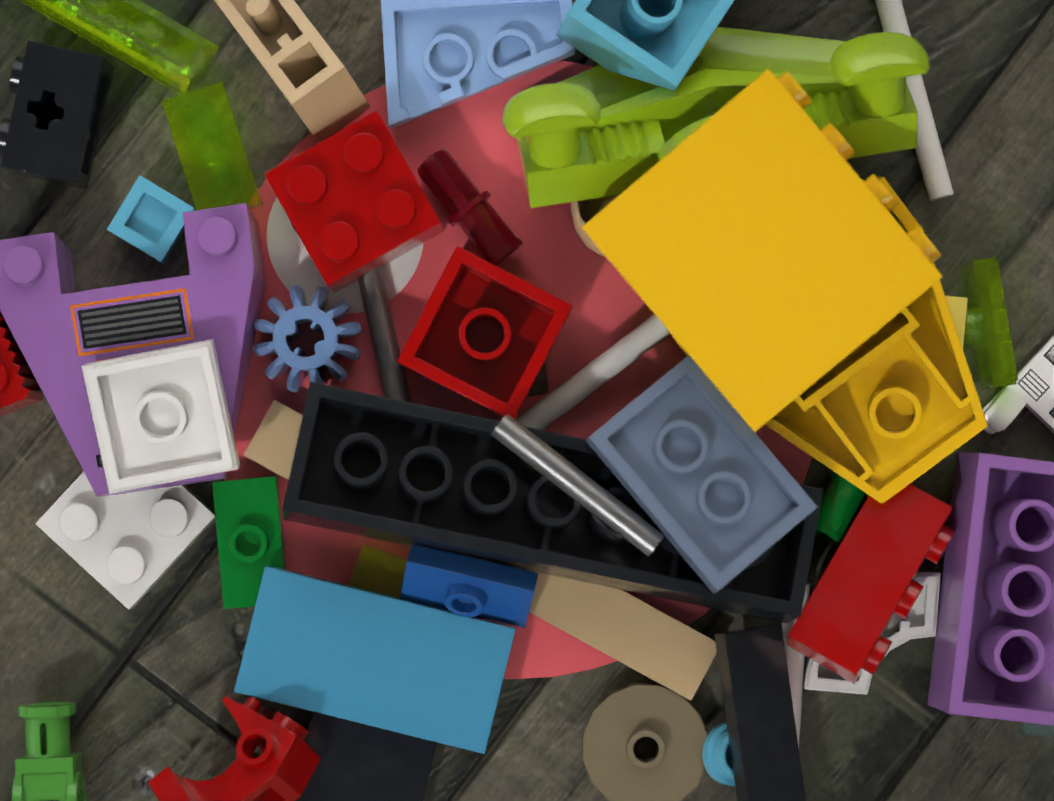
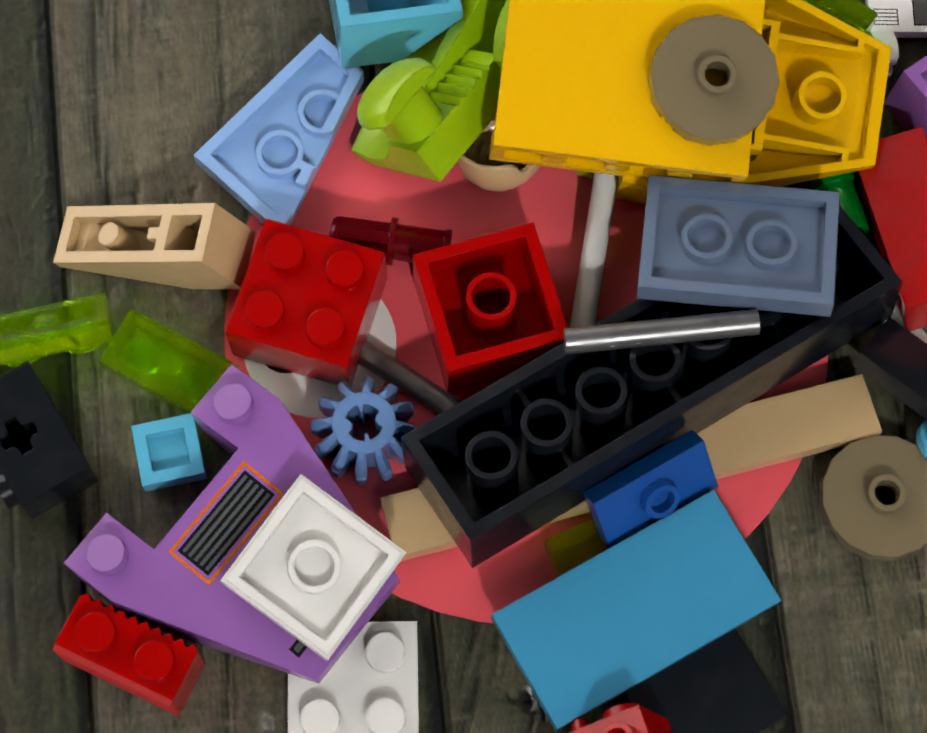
camera: 45 degrees left, 15 degrees down
green plate [212,476,287,609] -> none
none -> dark tan plate [648,15,779,146]

